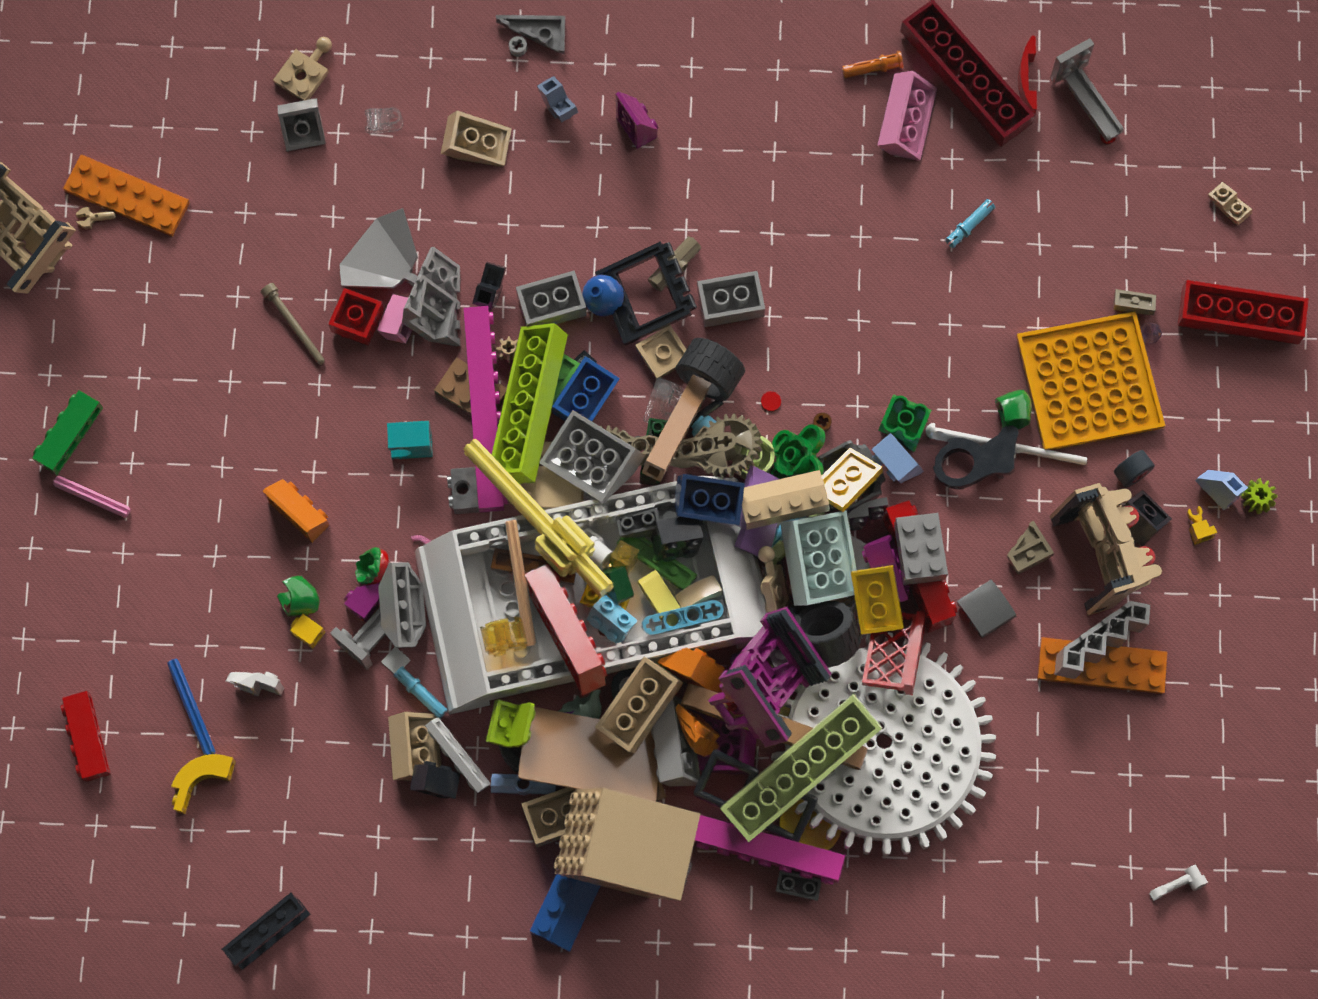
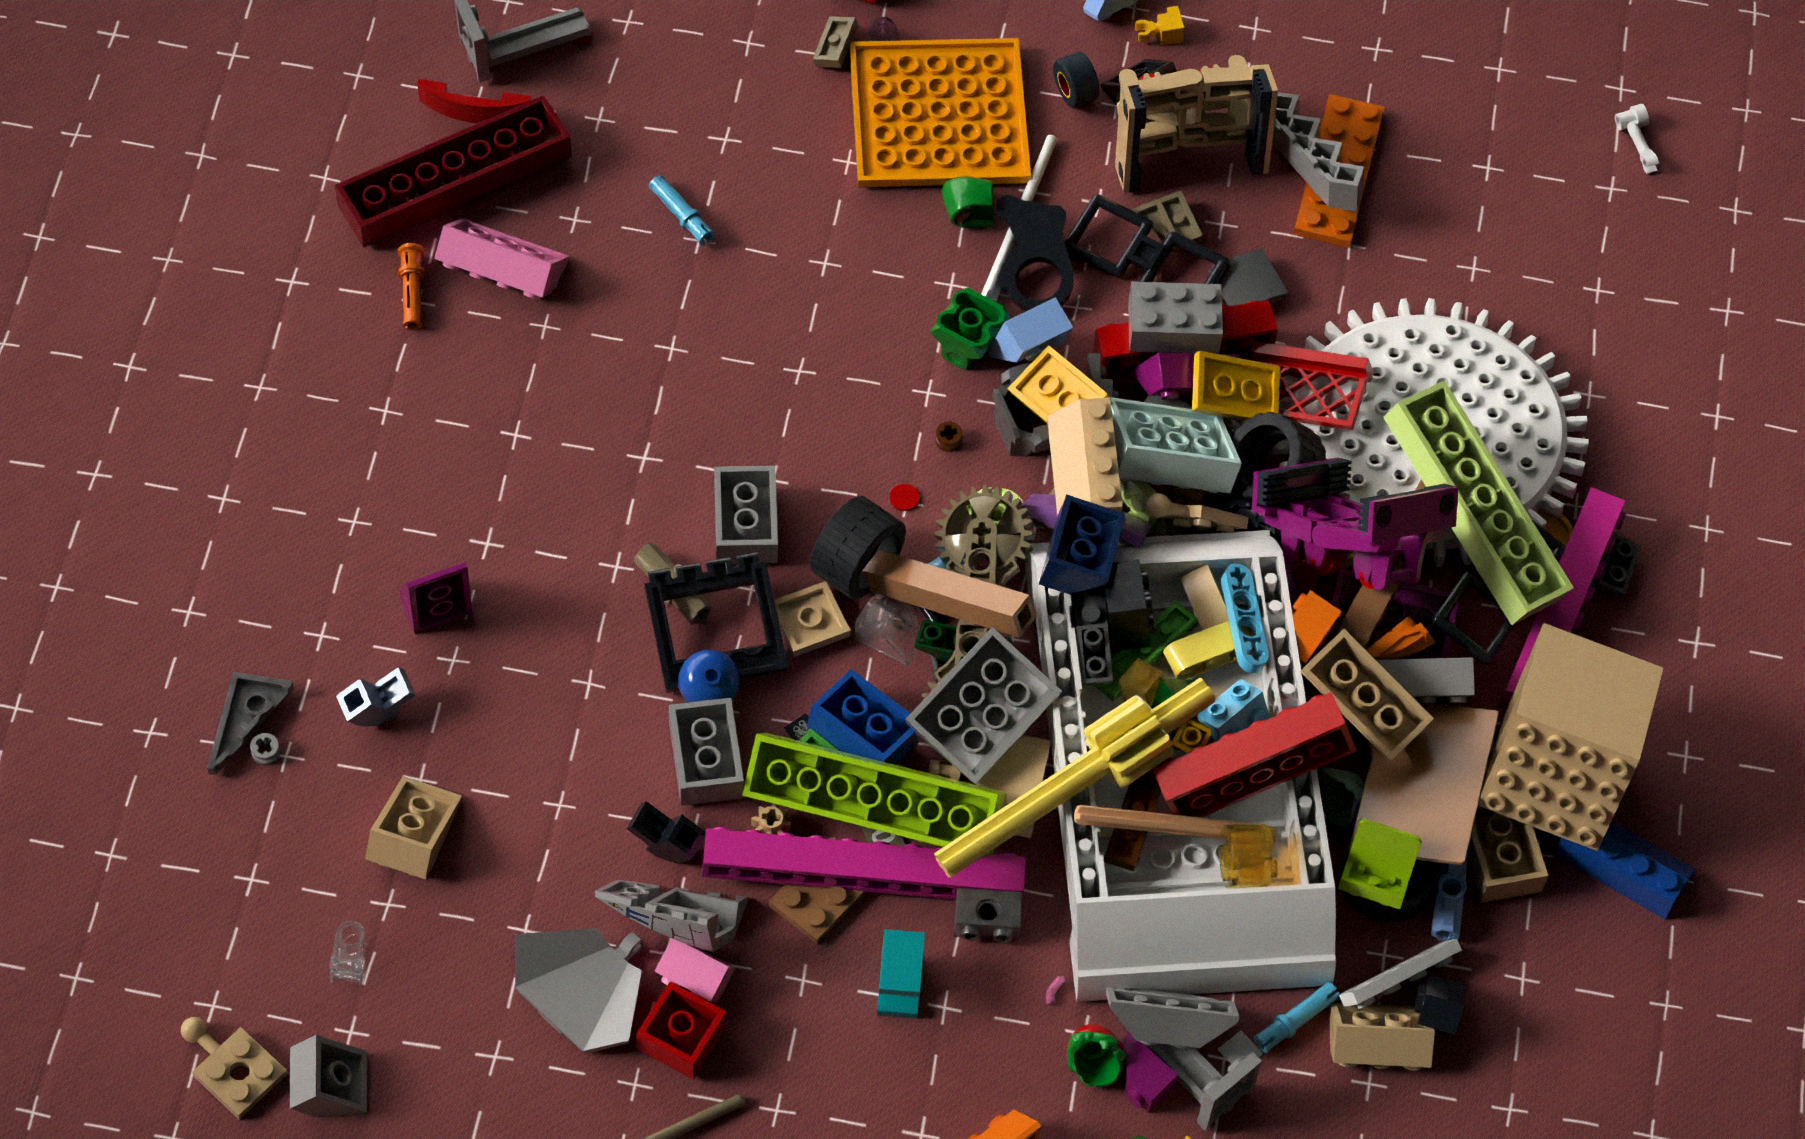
camera: 85 degrees left, 15 degrees down
green plant [770,424,825,479] -> none
none -> black bar [1064,194,1230,284]

